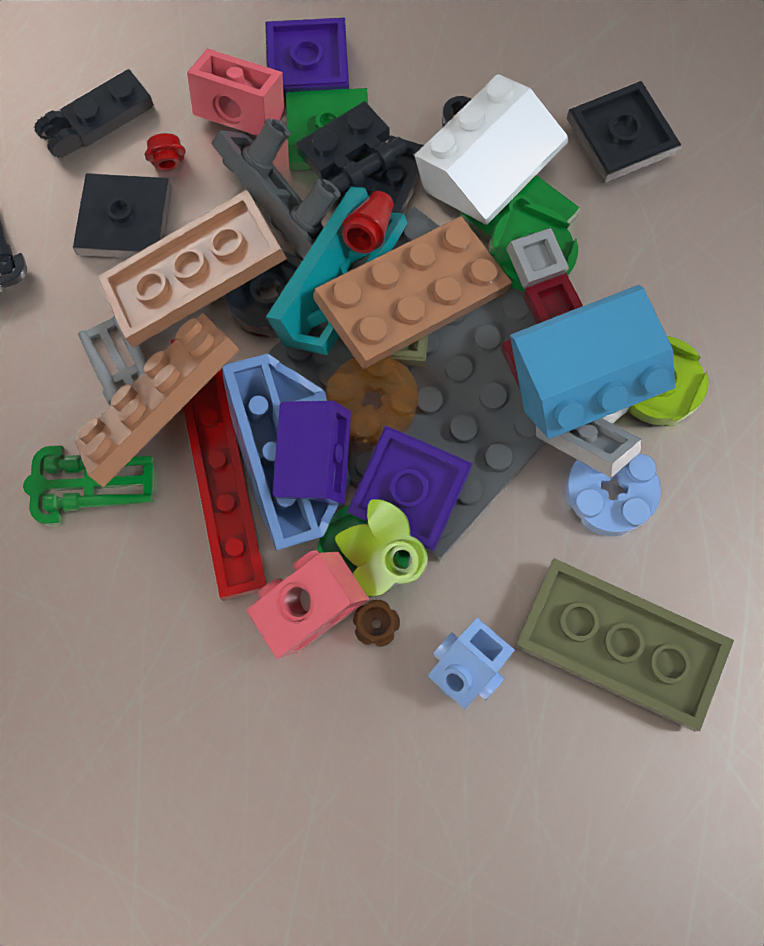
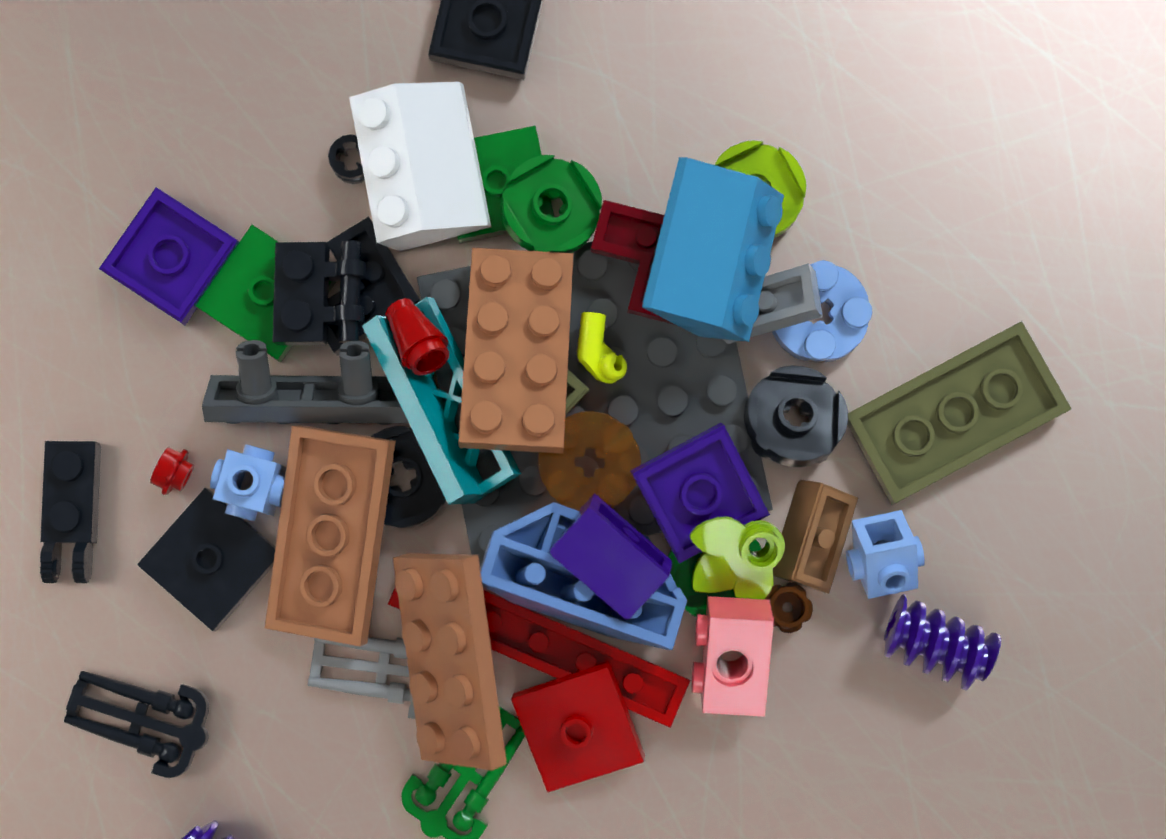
camera: 55 degrees left, 10 degrees up
coral brick [187,48,284,136] -> none
light grey plate [506,228,569,289] -> none
none -> light blue brick [210,444,286,521]
none -> red plate [511,662,645,793]
none -> neon yellow arm [577,312,627,384]
none -> black plate [744,365,848,467]
none -> medium nougat slope [773,480,858,594]
none -> dark purple piece [884,595,1001,691]

